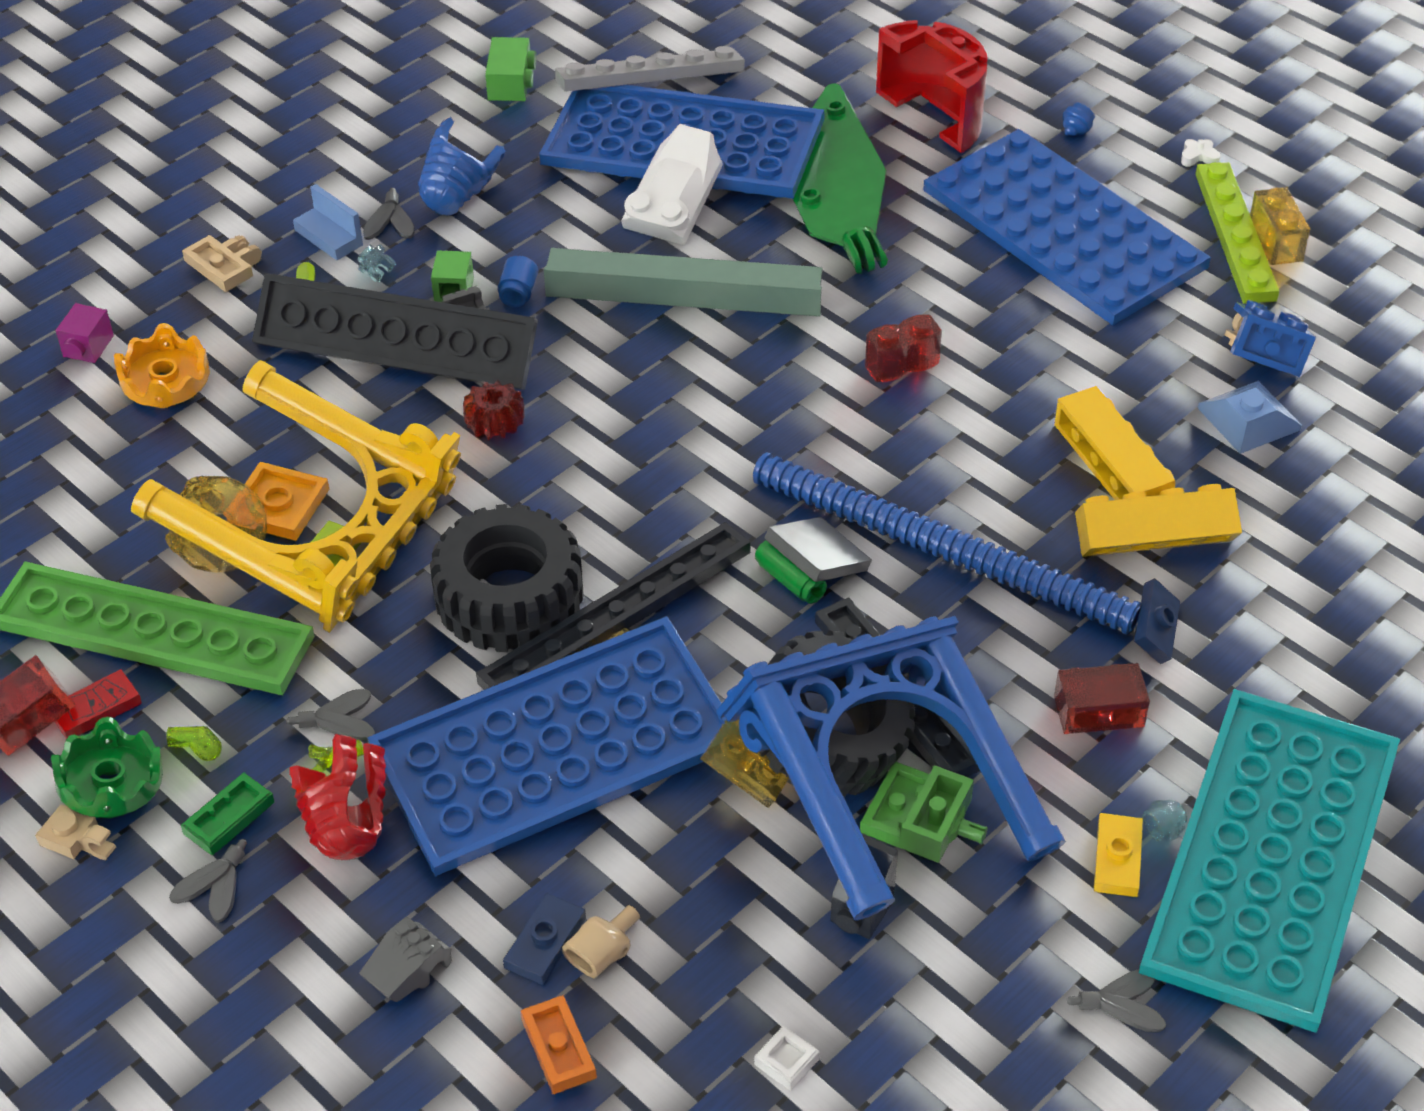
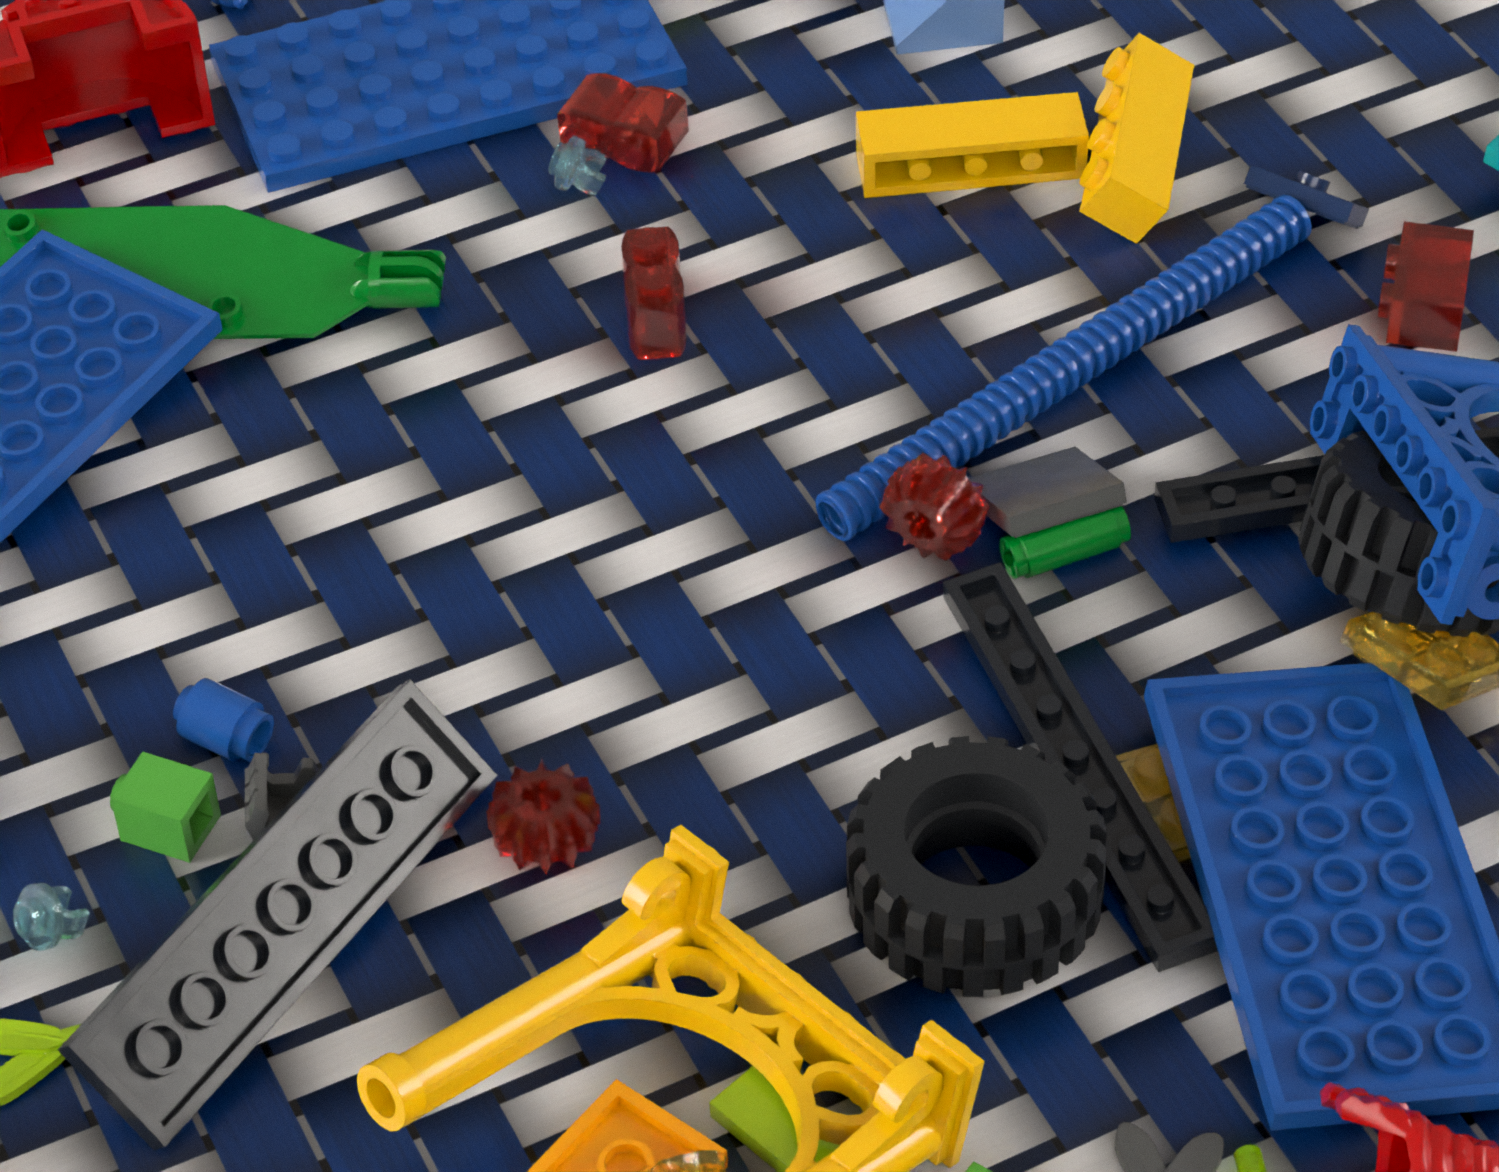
camera: 70 degrees left, 0 degrees up
sand green tile [544,248,823,316] -> none
white slope [621,124,723,245] -> none
none -> clear light blue plate [549,136,606,195]
none -> clear red brick [557,73,689,172]
none -> clear red gear [879,453,990,561]

